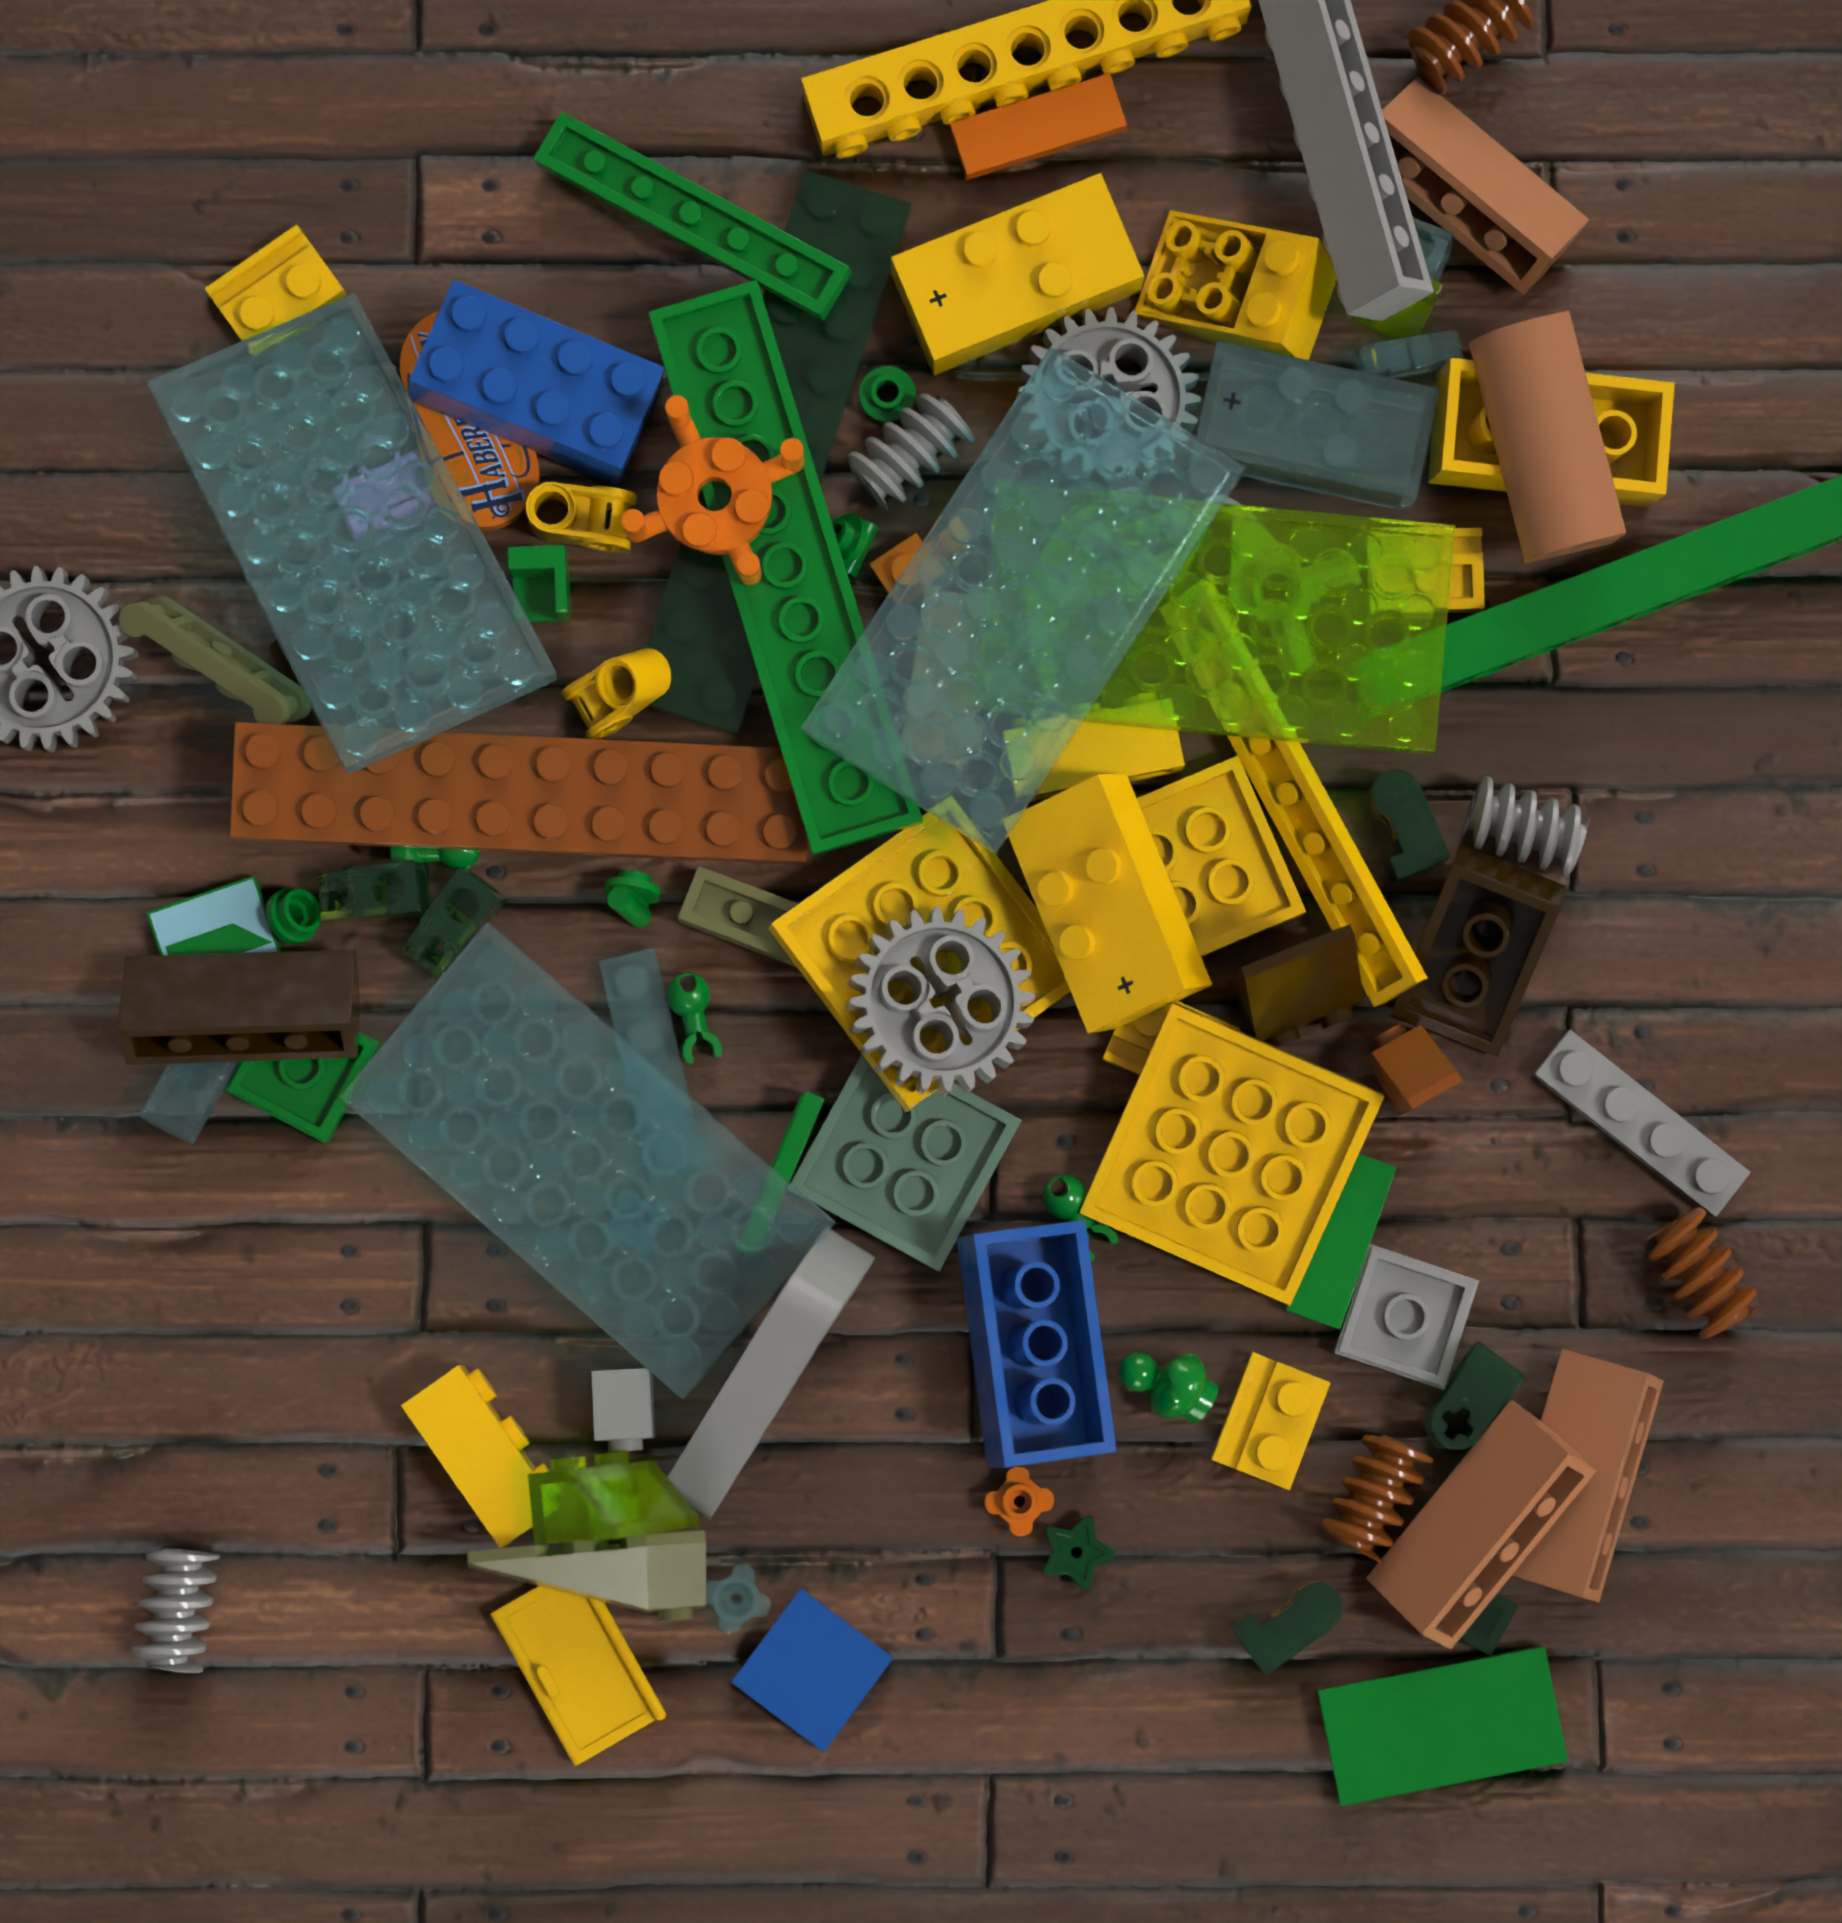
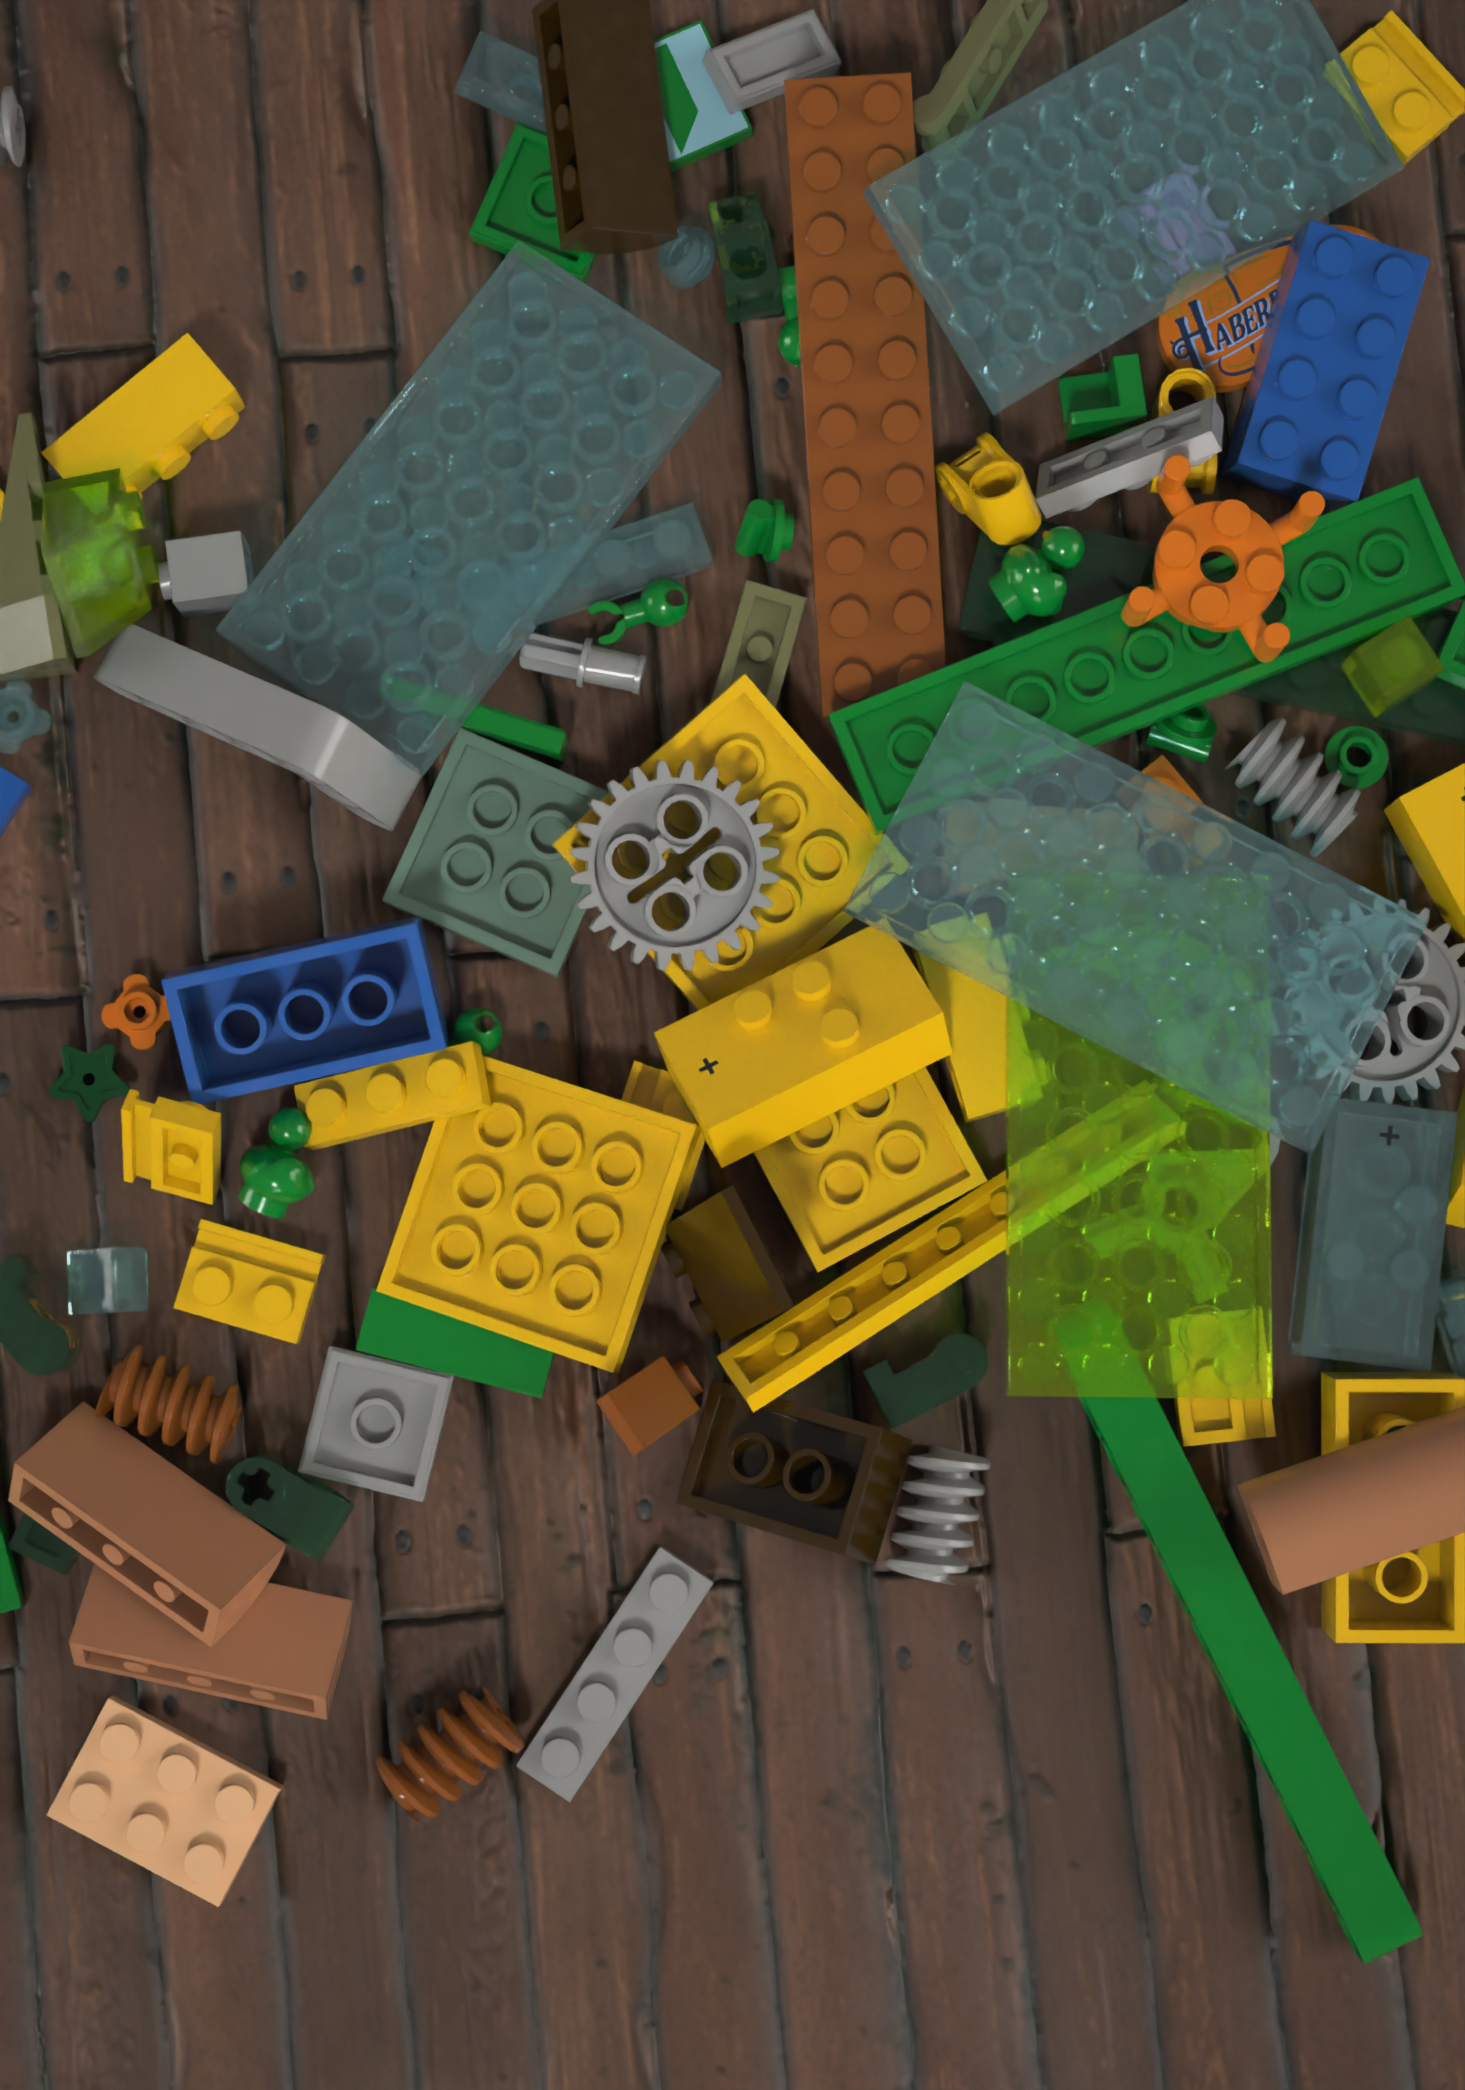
camera: 90 degrees right, 0 degrees up
green plate [266,888,322,945] -> none
clear green leg [402,867,509,980] -> none
none -> light nougat plate [47,1695,284,1907]
none -> clear light blue slope [67,1247,149,1315]
none -> yellow plate [121,1089,221,1205]
none -> yellow plate [294,1041,492,1150]
none -> light grey axle [519,632,647,695]
none -> clear light blue plate [657,226,715,289]
none -> light grey tile [702,9,841,115]
none -> green animal [987,526,1085,623]
none -> light grey plate [1035,396,1224,519]
none -> clear neon green brick [1340,615,1445,718]

